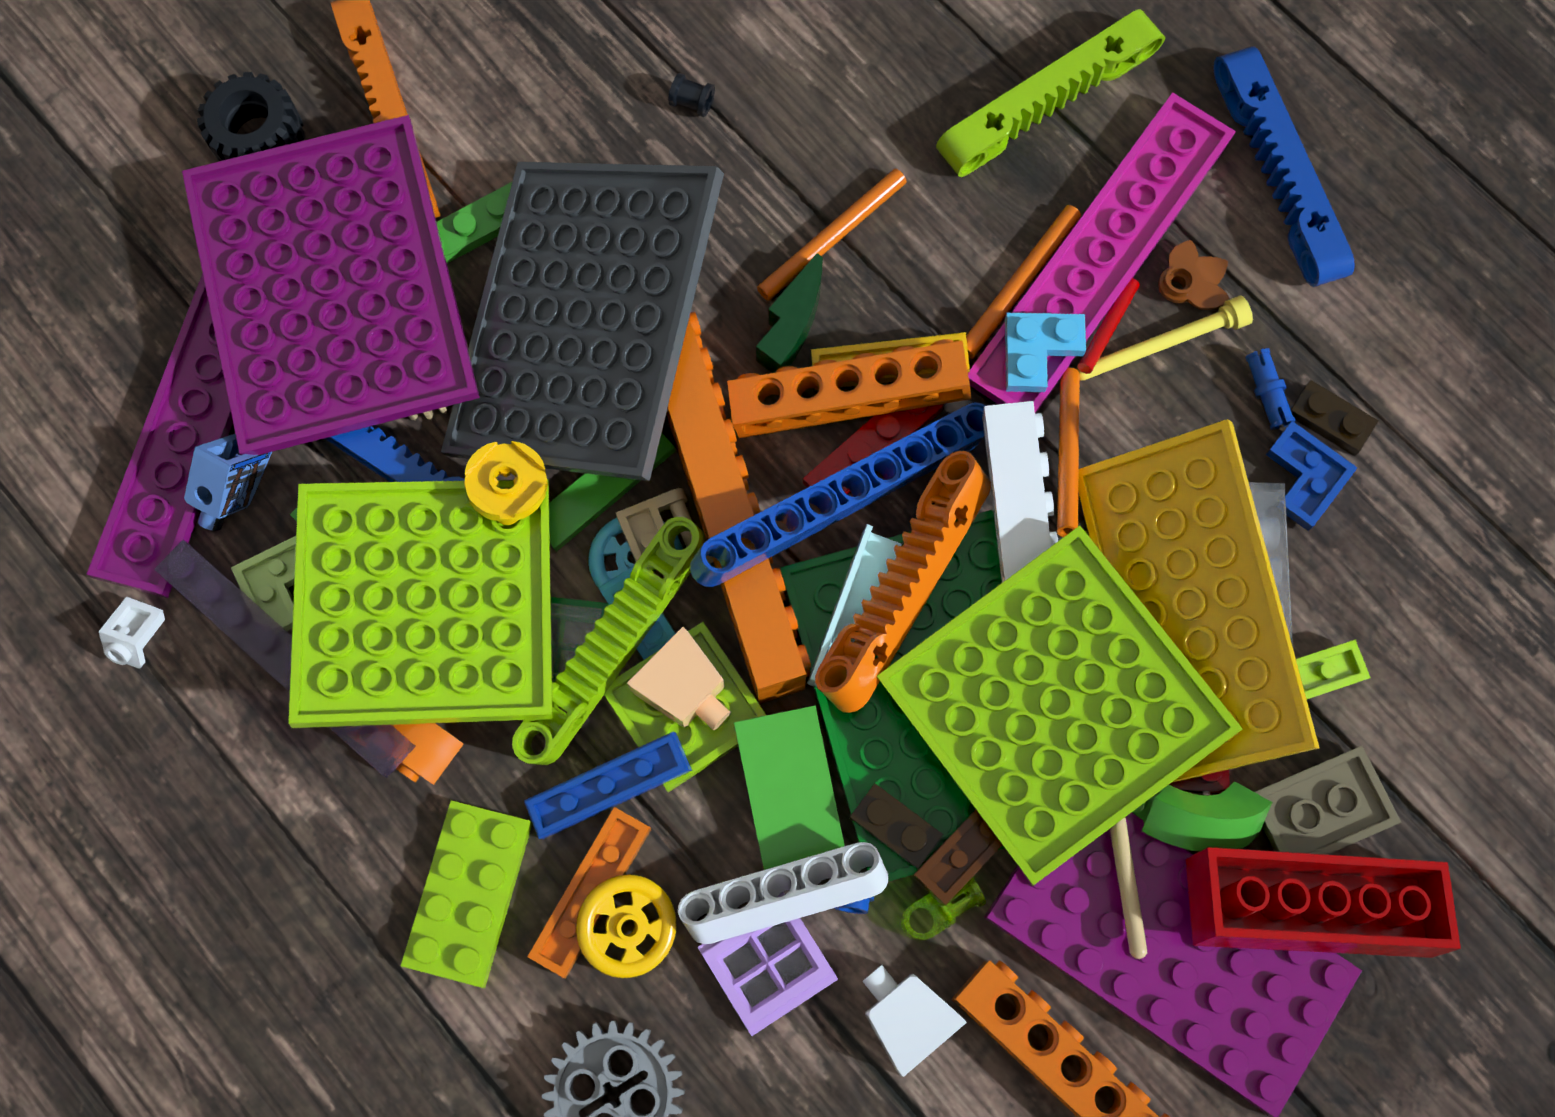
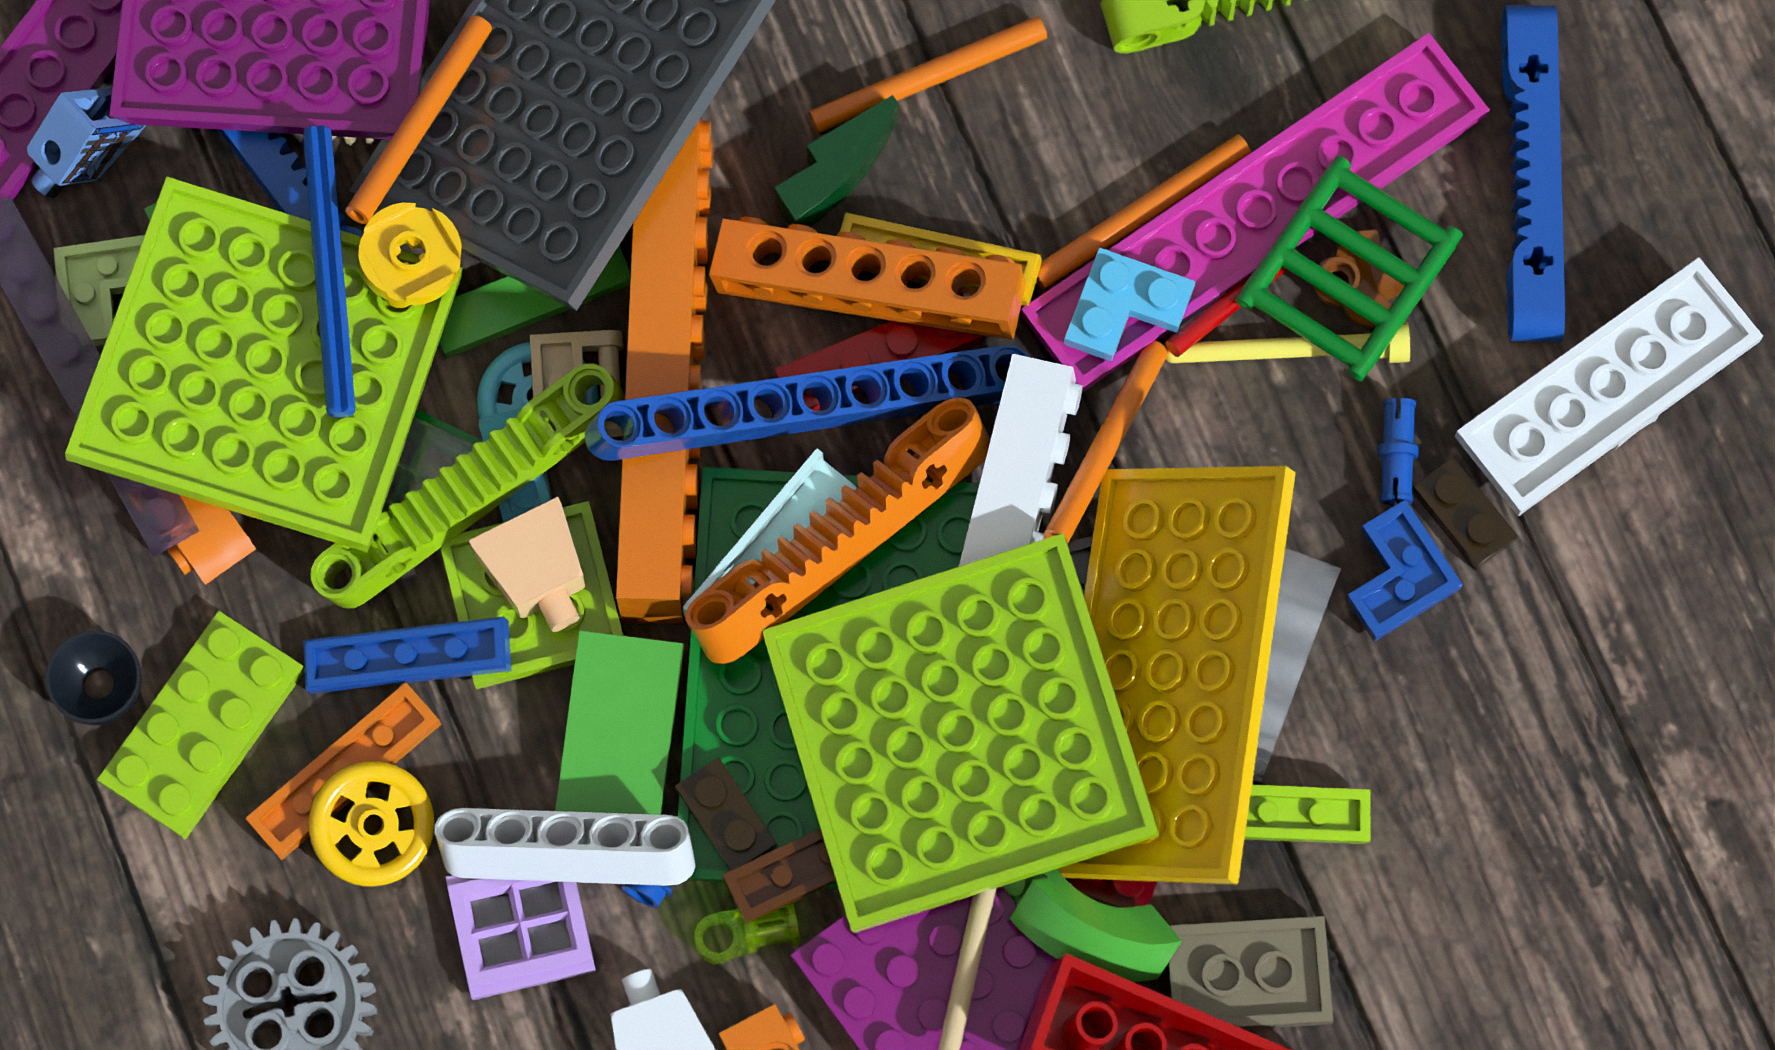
camera: 20 degrees right, 0 degrees up
none -> black piece [45,630,142,726]
none -> blue axle [303,125,355,418]
none -> orange piece [346,15,492,224]
none -> green bar [1235,155,1463,382]
none -> white piece [1455,257,1763,516]

